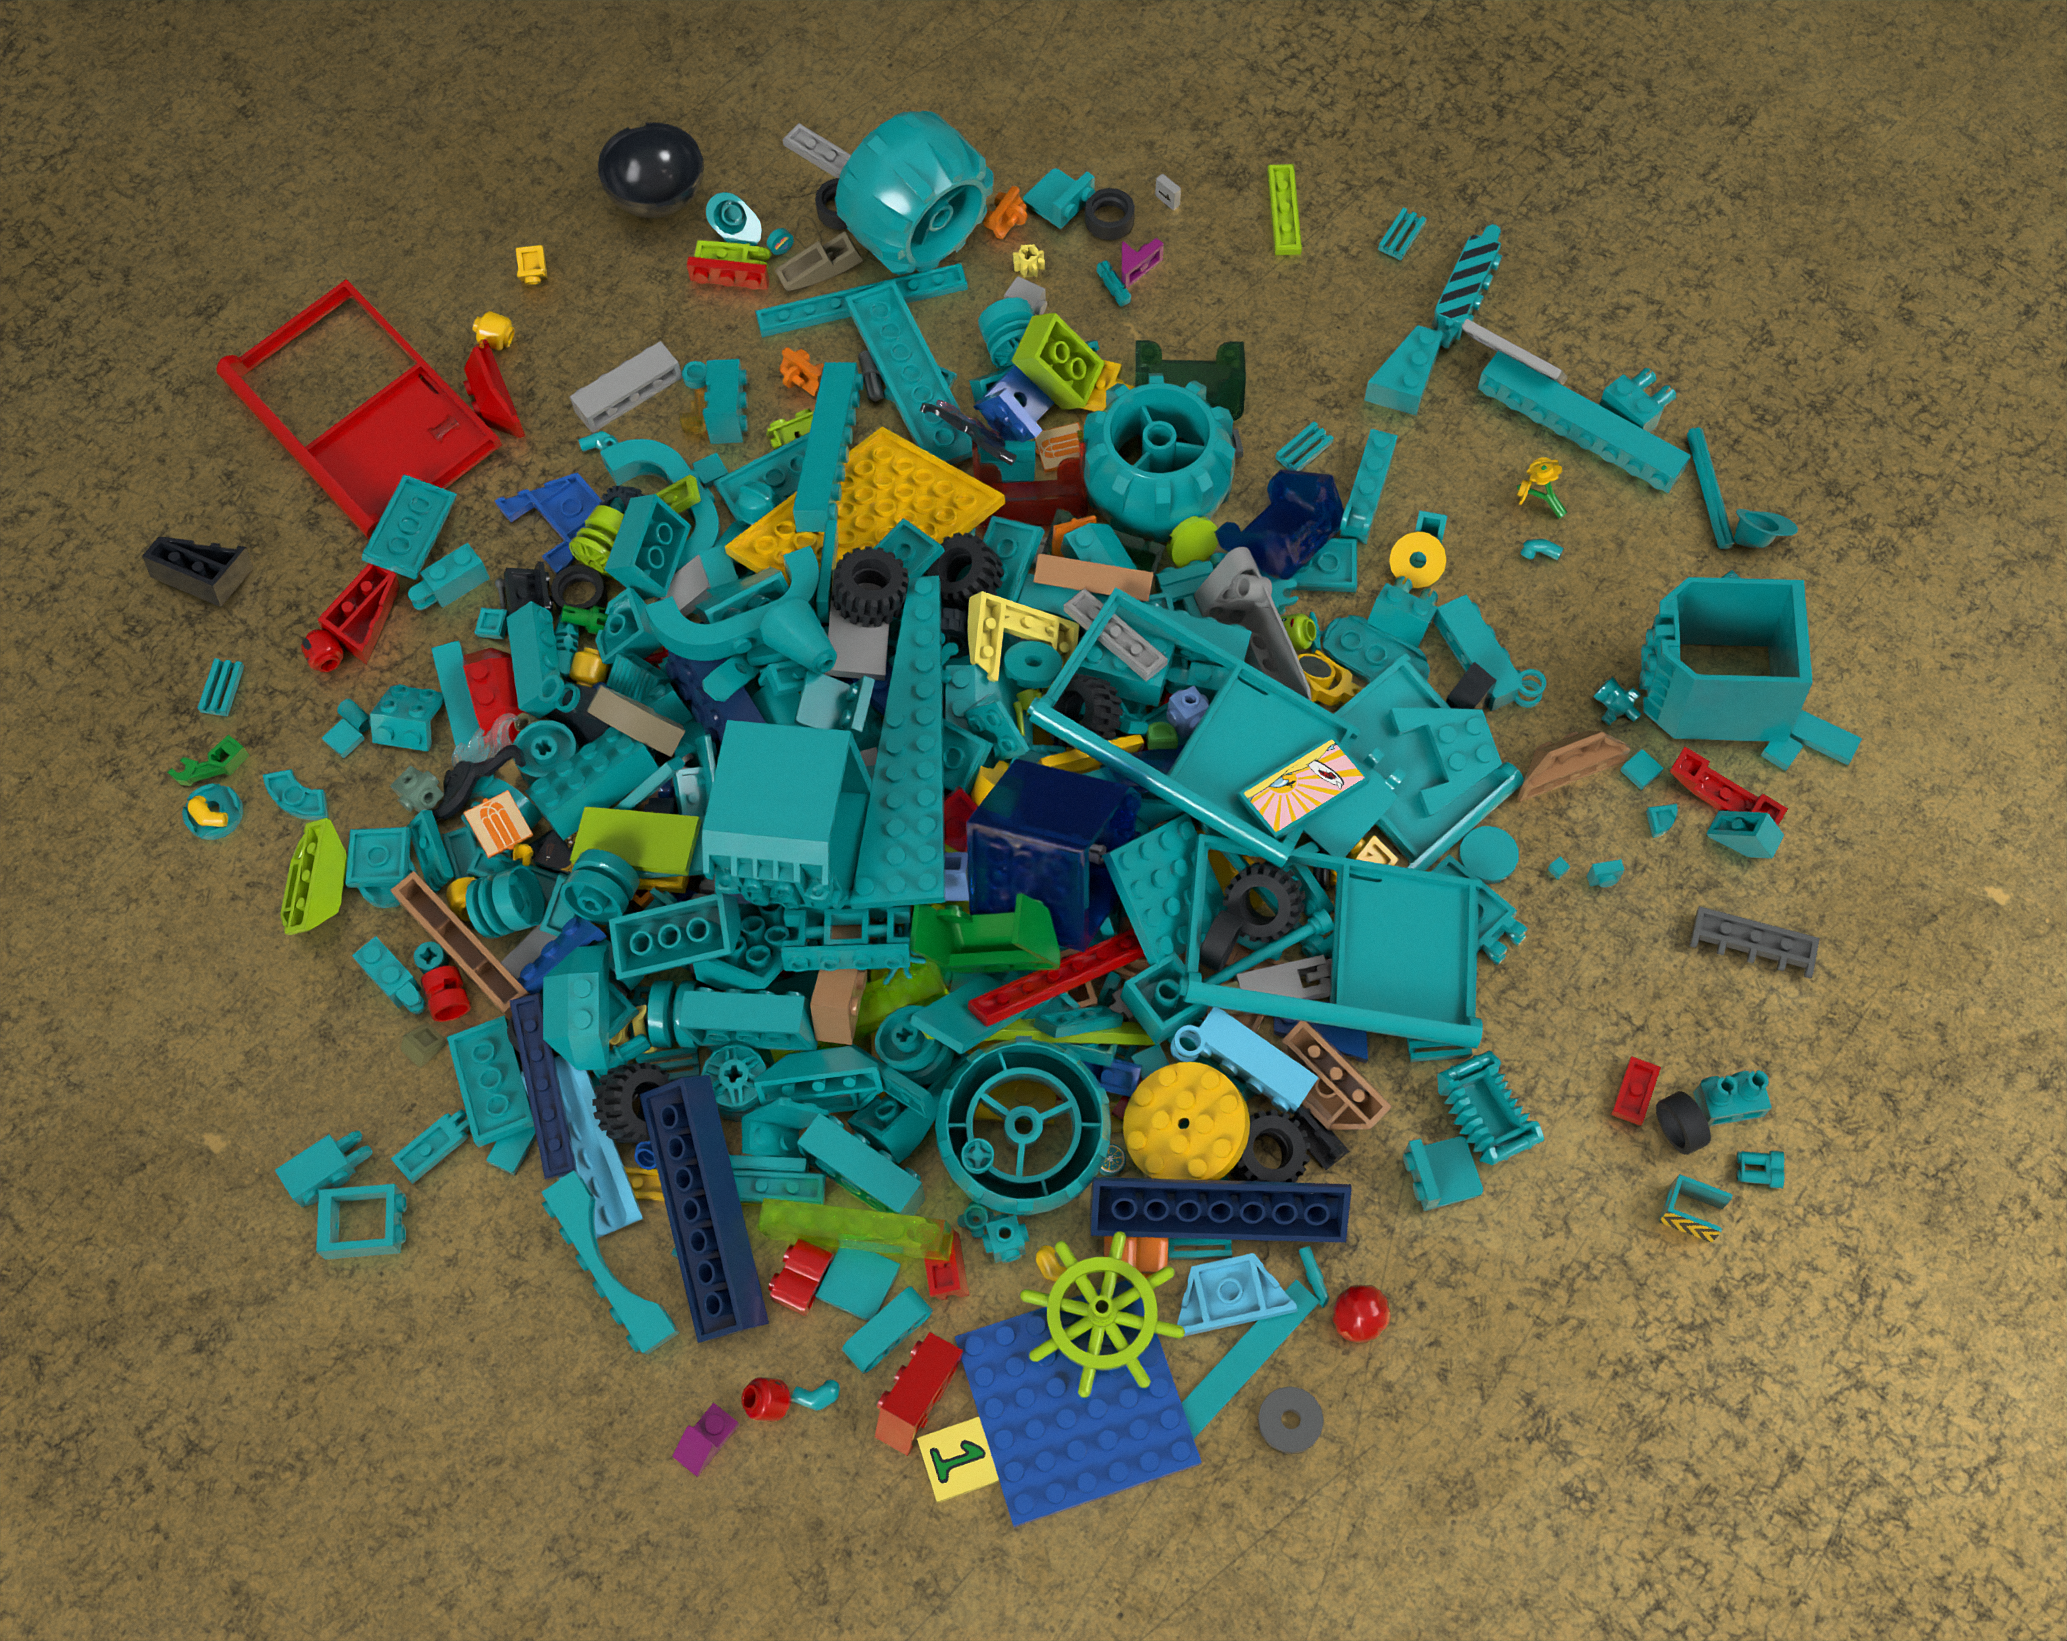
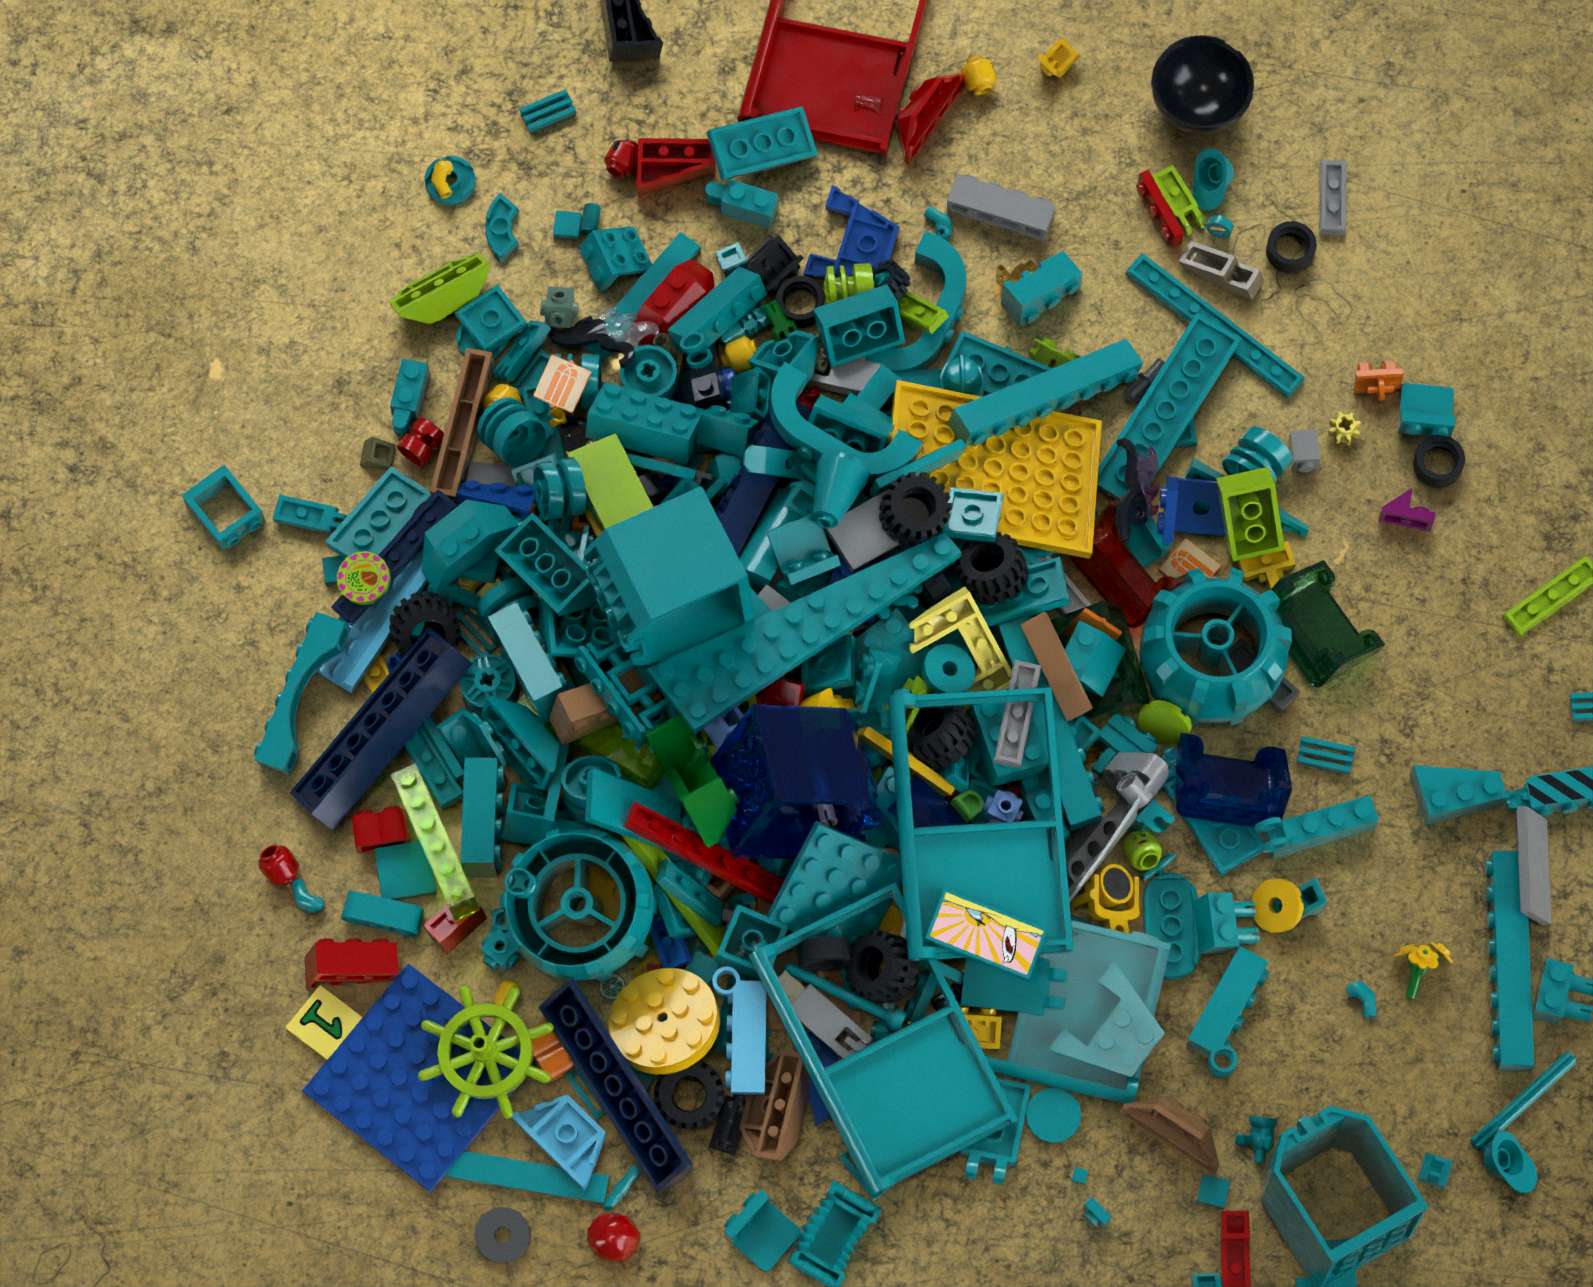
camera: 55 degrees right, 5 degrees up
green piece [167,735,250,786] -> none
teal hinge [275,1130,373,1208] -> none
teal wheel [413,941,449,975] -> none
dark tan slope [587,685,685,757] -> none
magenta slope [672,1402,740,1477] -> none
teal tile [682,361,707,389] -> none
teal tile [692,452,729,489] -> none
orange hips [779,347,824,397] -> none
teal wheel [835,111,994,275] -> none
teal axle [1096,260,1131,306] -> none
light grey tile [1155,174,1181,211] -> none
black slope [1446,662,1497,711] -> none
teal tile [1646,804,1678,838] -> none
none -> lime tile [337,551,391,605]

